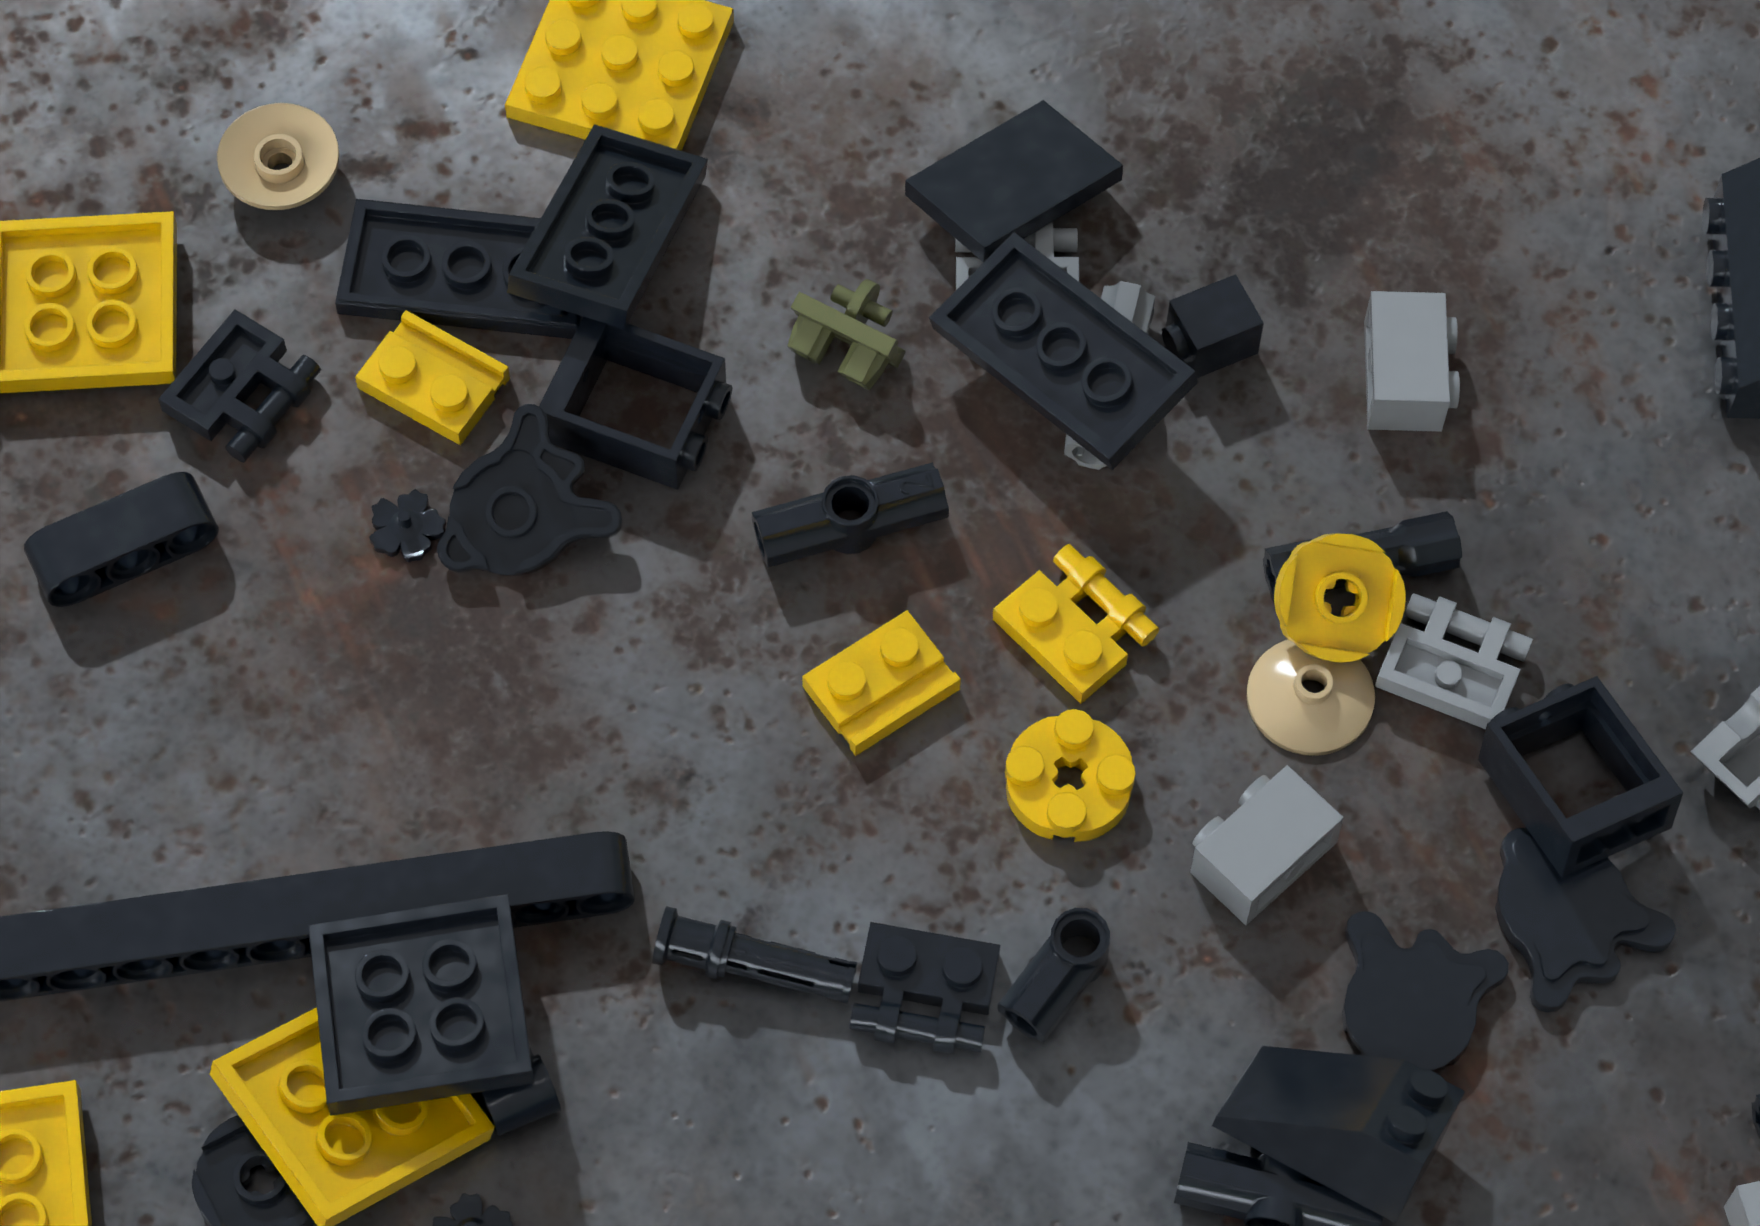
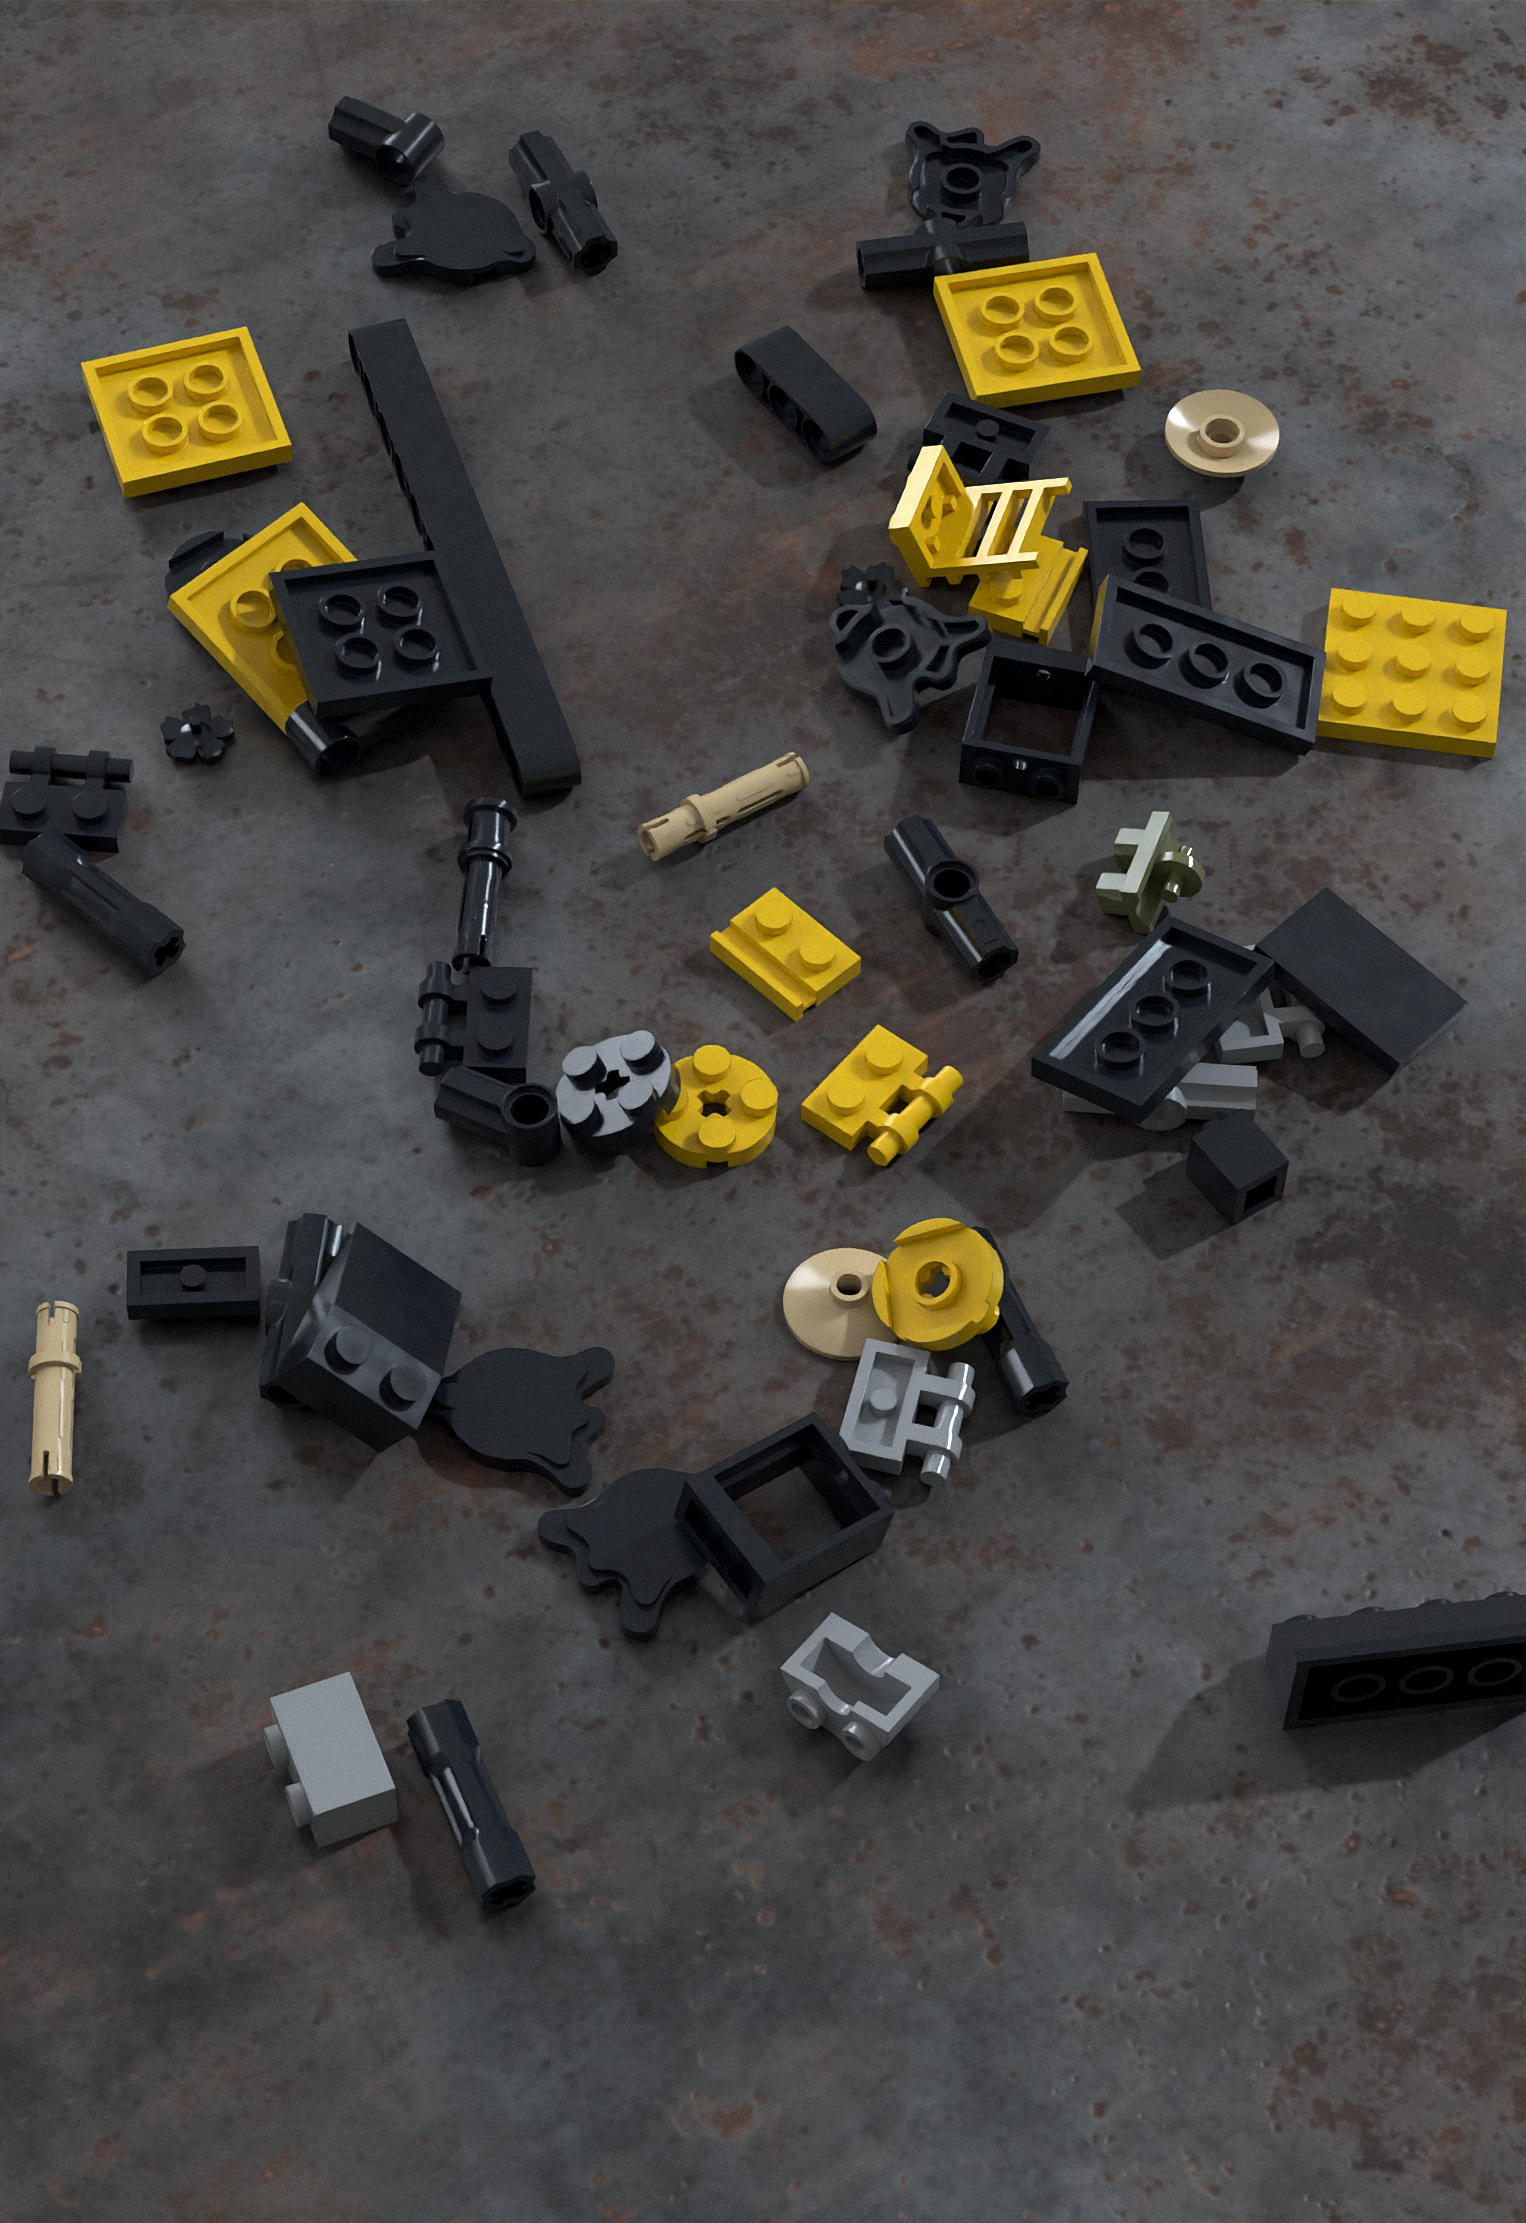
camera: 80 degrees right, 10 degrees down
light grey brick [1190,765,1344,925] -> none
light grey brick [1364,291,1460,432] -> none
none -> plate [555,1030,681,1151]
none -> tan pin [637,752,810,861]
none -> yellow plate [888,445,1072,587]

